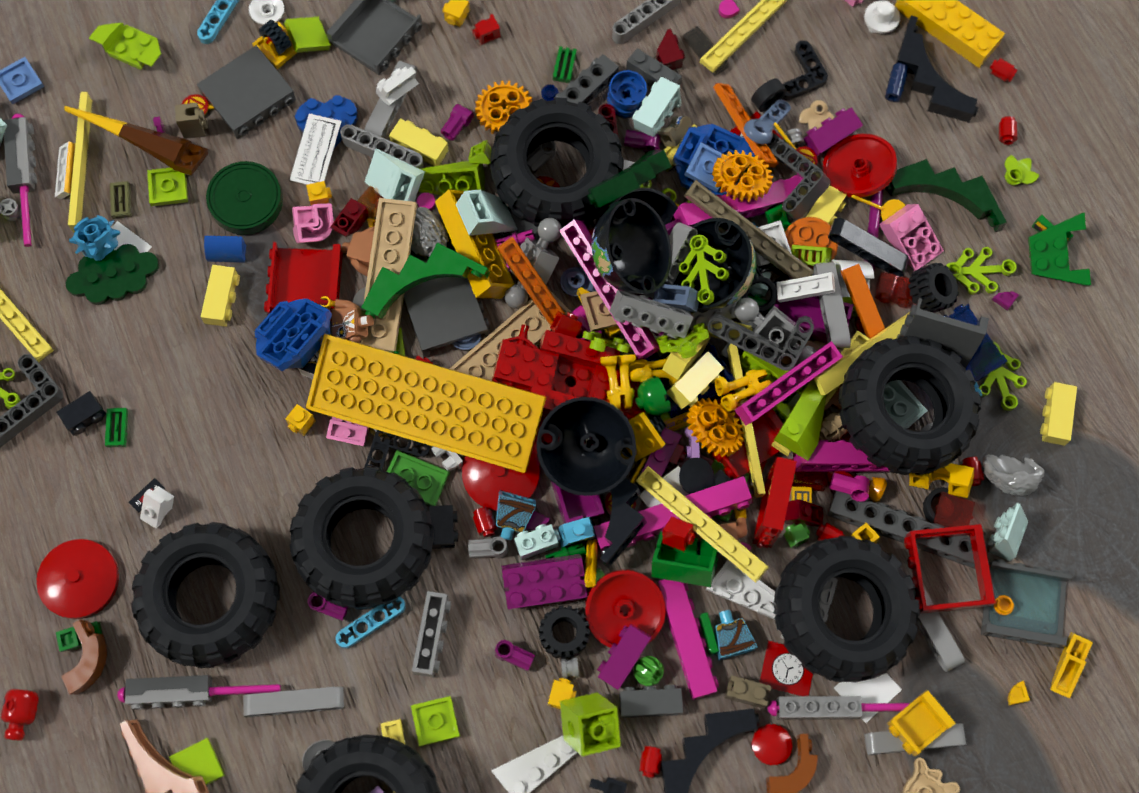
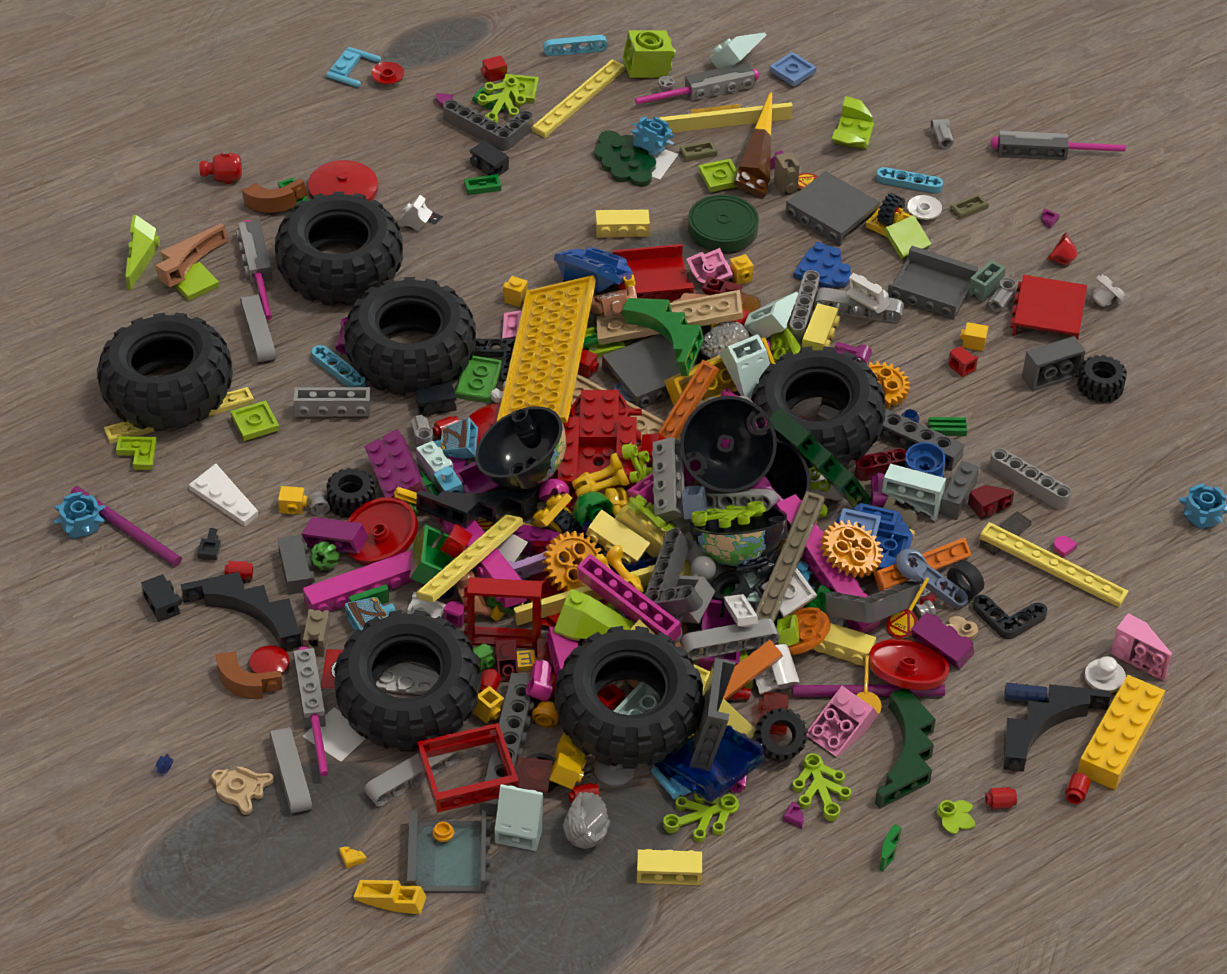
camera: 80 degrees right, 25 degrees down
blue brick [204,236,246,263] -> none
white sticker [290,114,341,184] -> none
magenta piece [495,640,535,672] -> none
lime brick [560,692,621,756] -> none
black sticker [679,458,714,494] -> none
beam [828,218,909,277] -> none
yellow panel [887,690,955,756] -> none
green wing [1028,213,1091,285] -> none

